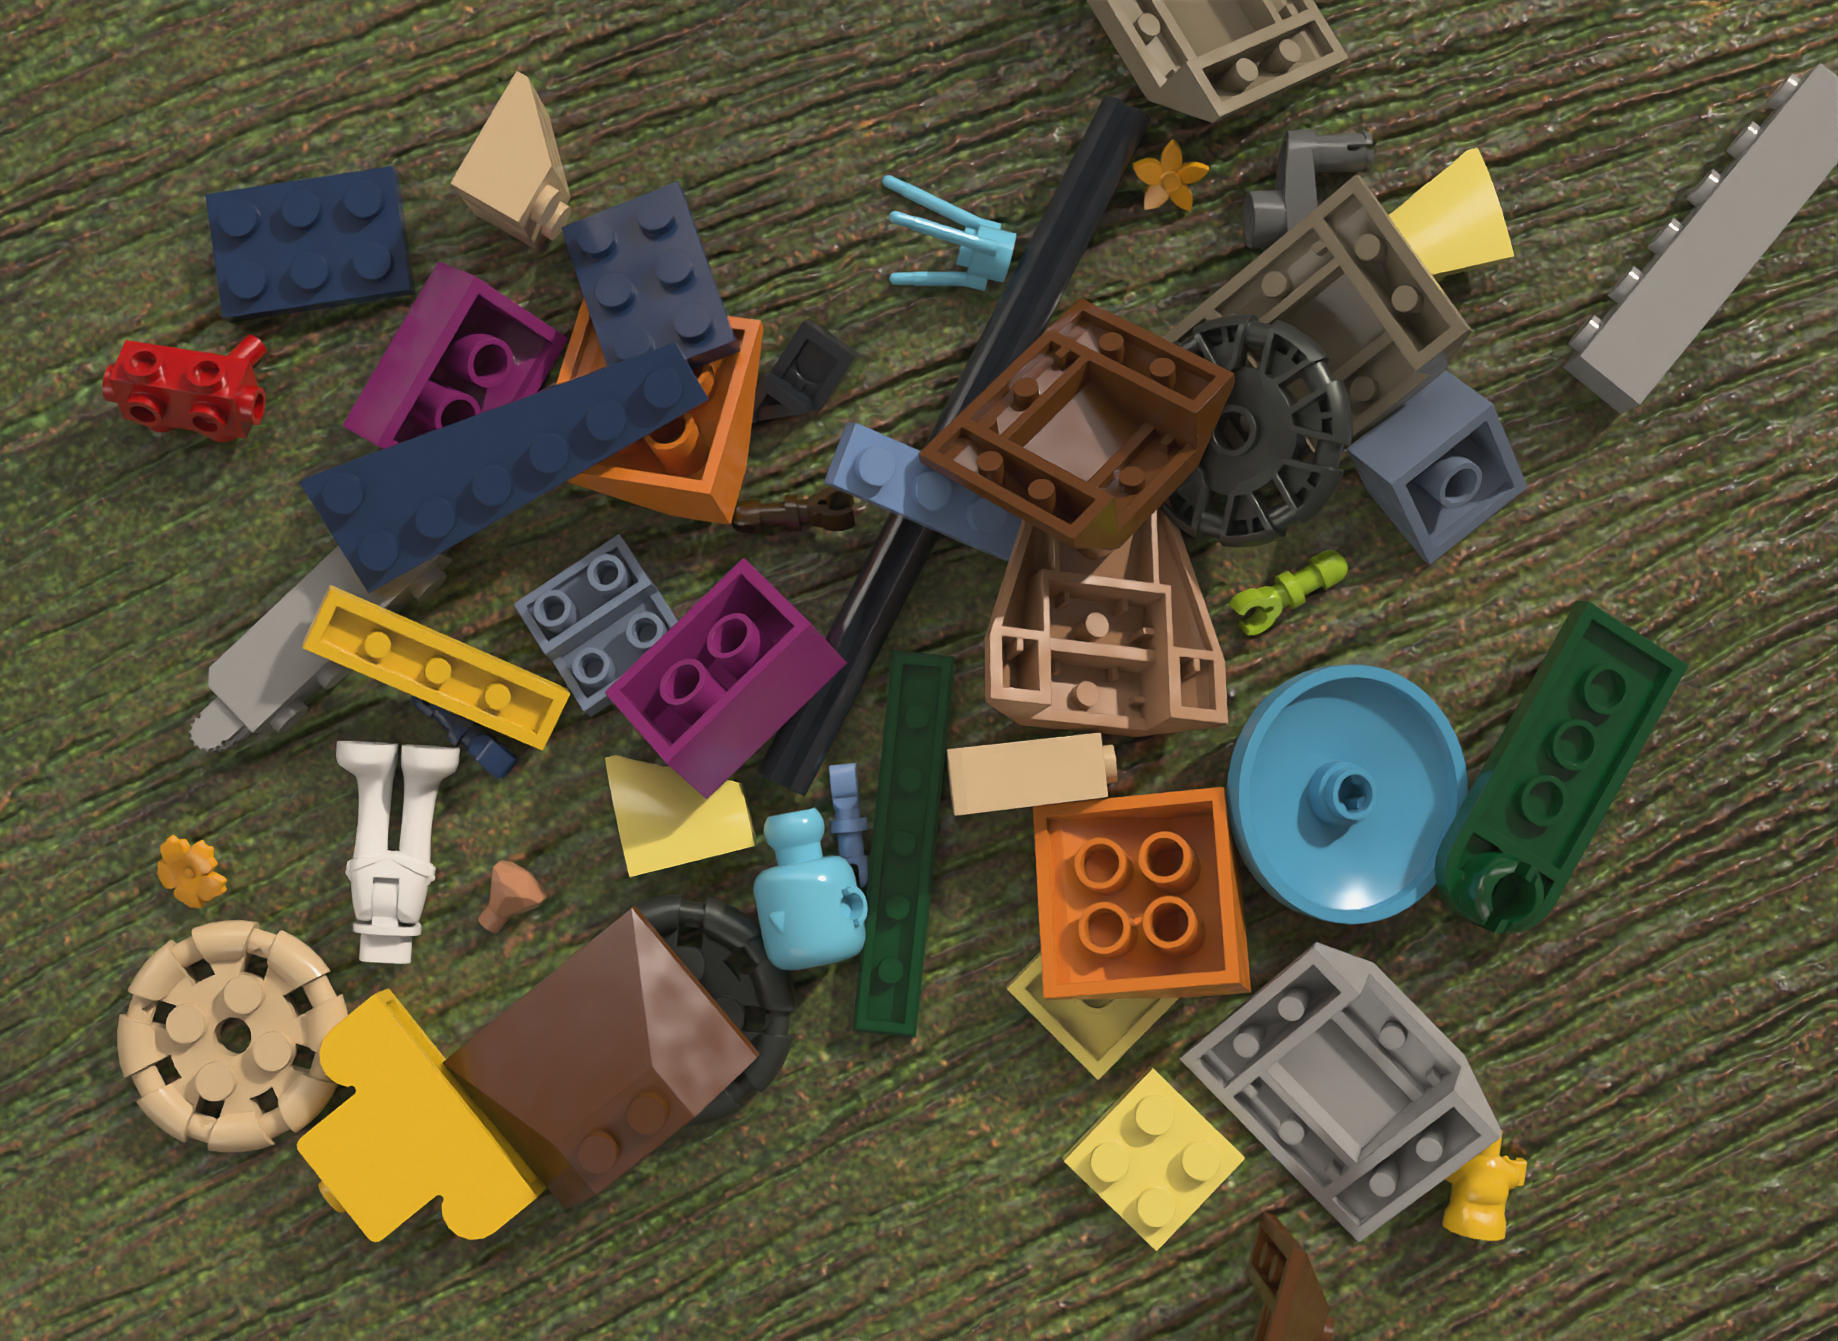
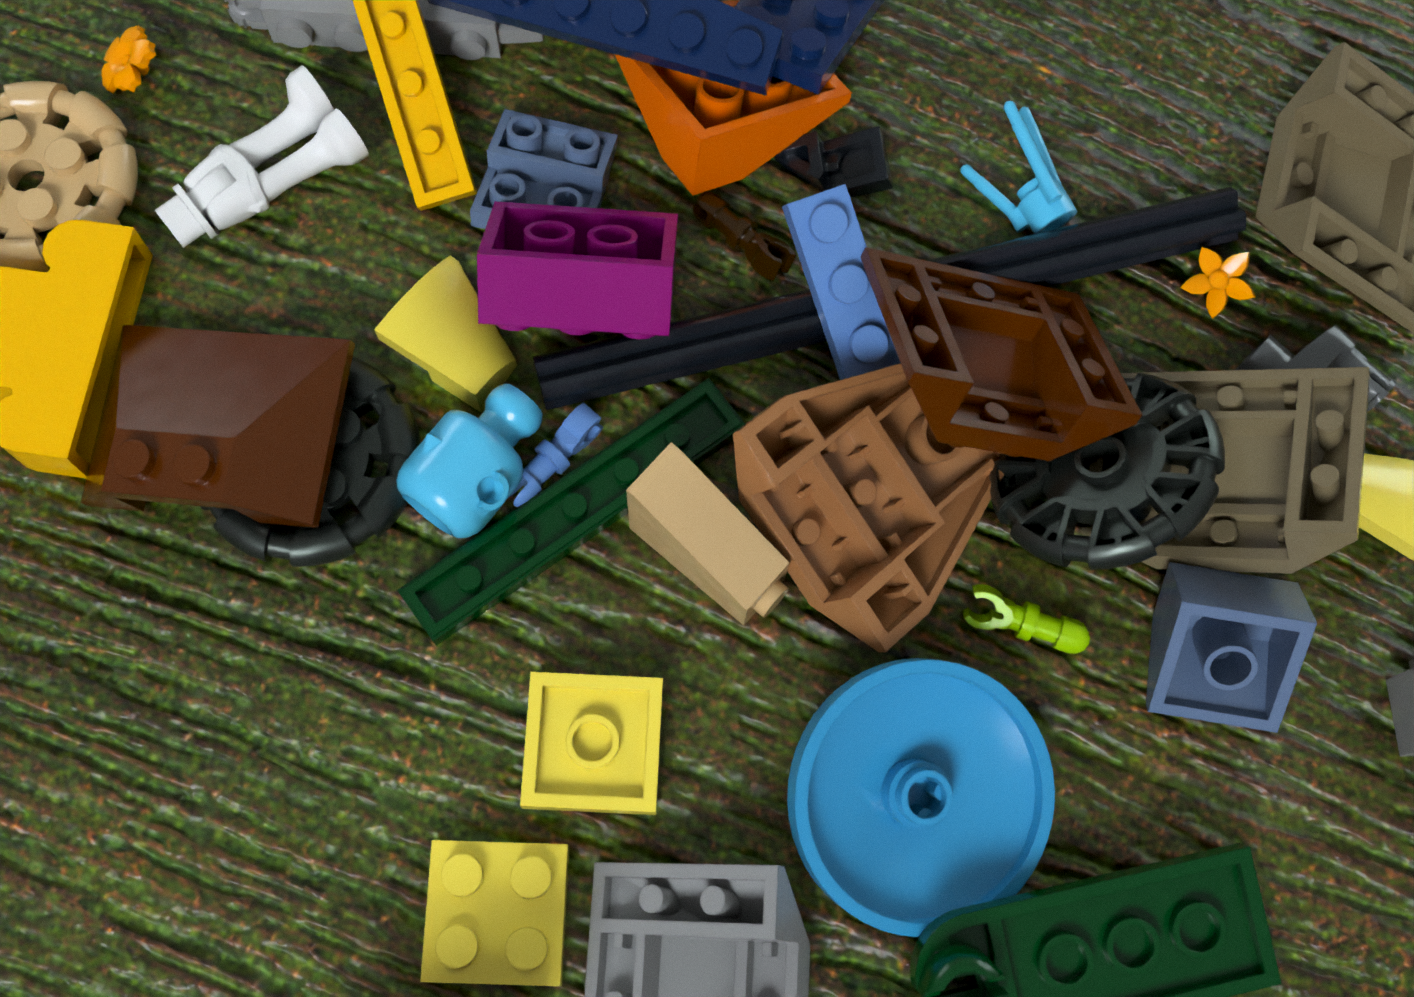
camera: 45 degrees right, 15 degrees down
dark blue piece [411,695,520,779] -> none
nougat rock [478,860,547,933] -> none
orange slope [1033,787,1251,1000] -> none

